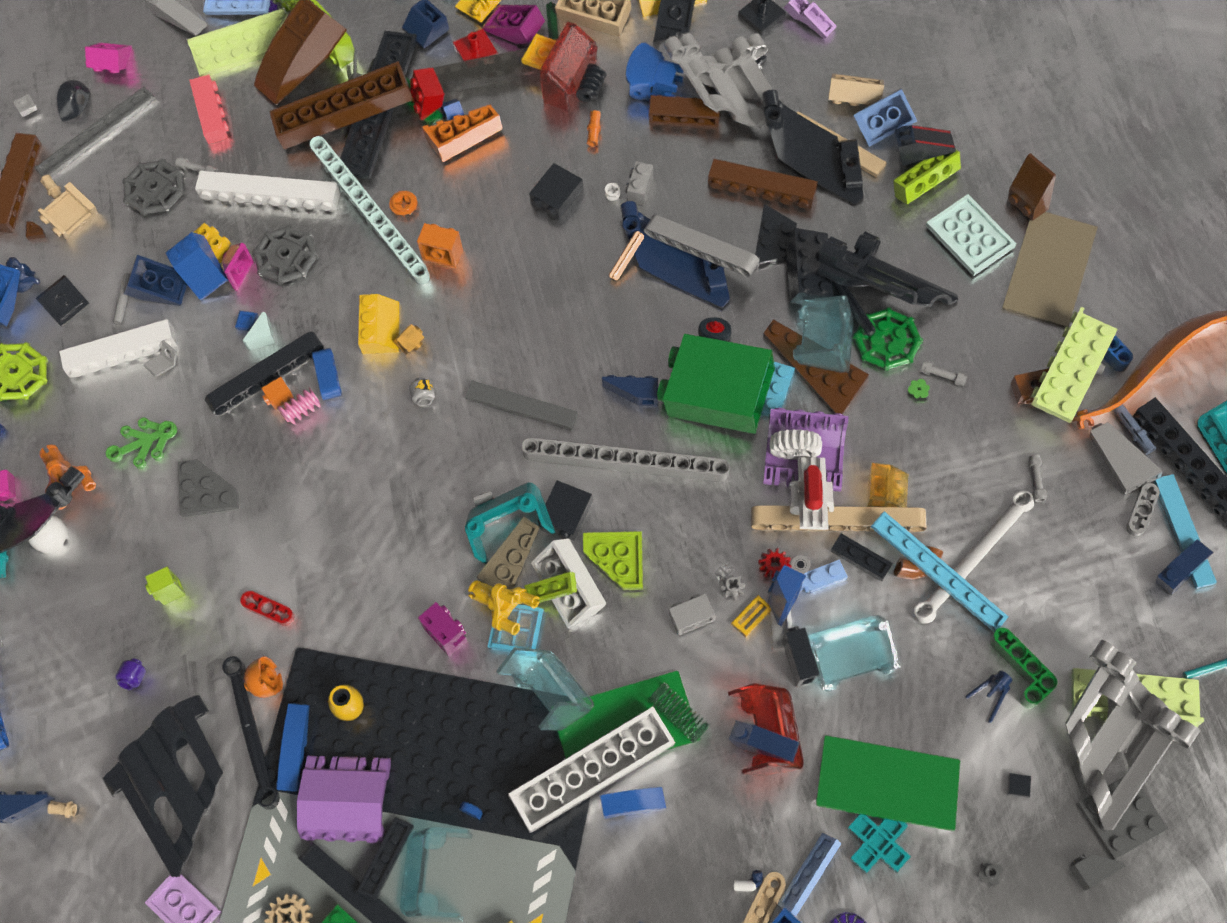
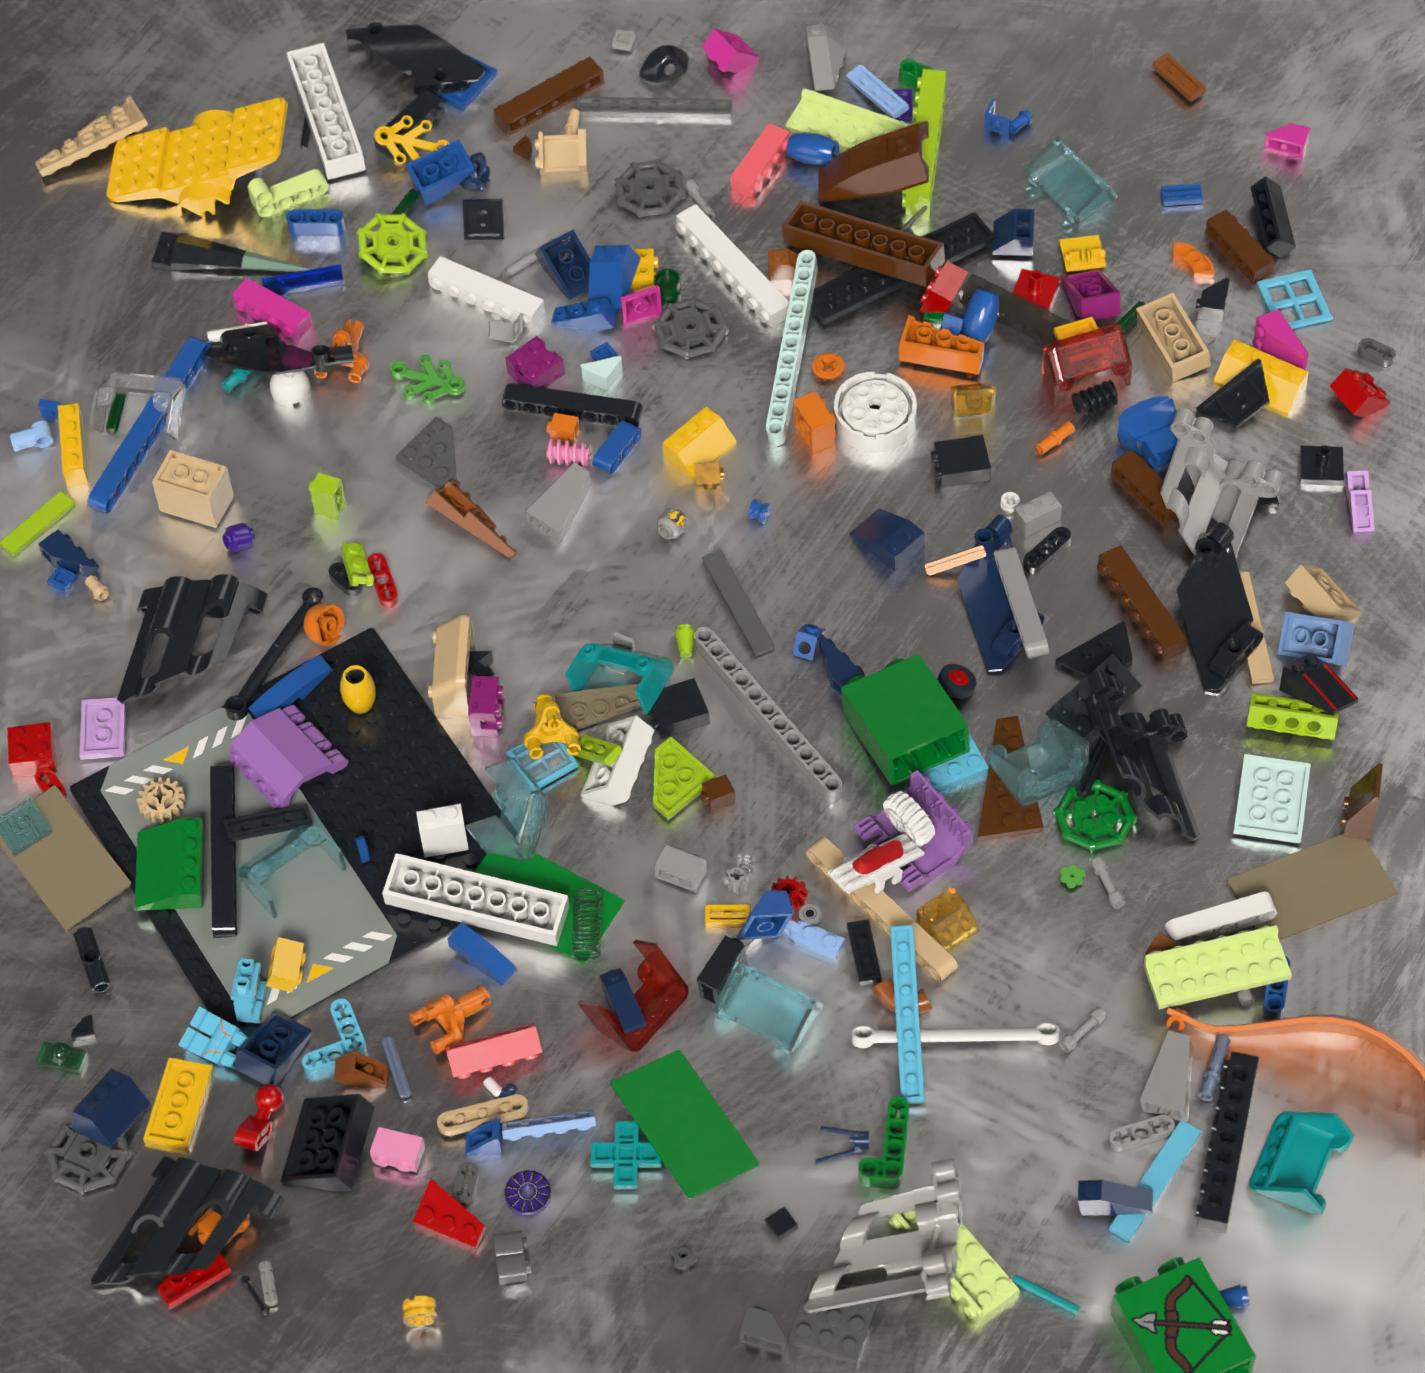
camera: 45 degrees right, 10 degrees down
none -> blue tile [47,566,77,593]
none -> tan container [152,450,234,528]
none -> black beam [328,562,362,596]
none -> lime plate [340,543,373,586]
none -> orange wheel [408,985,491,1054]
none -> white slope [416,804,469,858]
none -> dark orange wedge [425,479,517,559]
none -> tan windscreen [428,614,476,718]
none -> coral brick [445,1023,543,1079]
none -> black slope [468,651,495,677]
none -> magenta piece [505,336,565,388]
none -> light grey slope [526,462,592,544]
none -> blue slope [551,298,618,332]
none -> dark green wheel [654,268,681,306]
none -> lime cone [674,624,695,658]
none -> reddish brown brick [700,774,735,812]
none -> blue wheel [747,498,772,524]
none -> dark orange slope [768,249,798,281]
none -> blue piece [787,132,839,165]
none -> bracket [792,624,825,661]
none -> white brick [834,371,917,453]
none -> dark blue slope [850,508,925,572]
none -> clear yellow slope [951,383,996,418]
none -> blue piece [963,288,999,342]
none -> black beam [1023,527,1071,574]
none -> white beam [1165,892,1278,946]

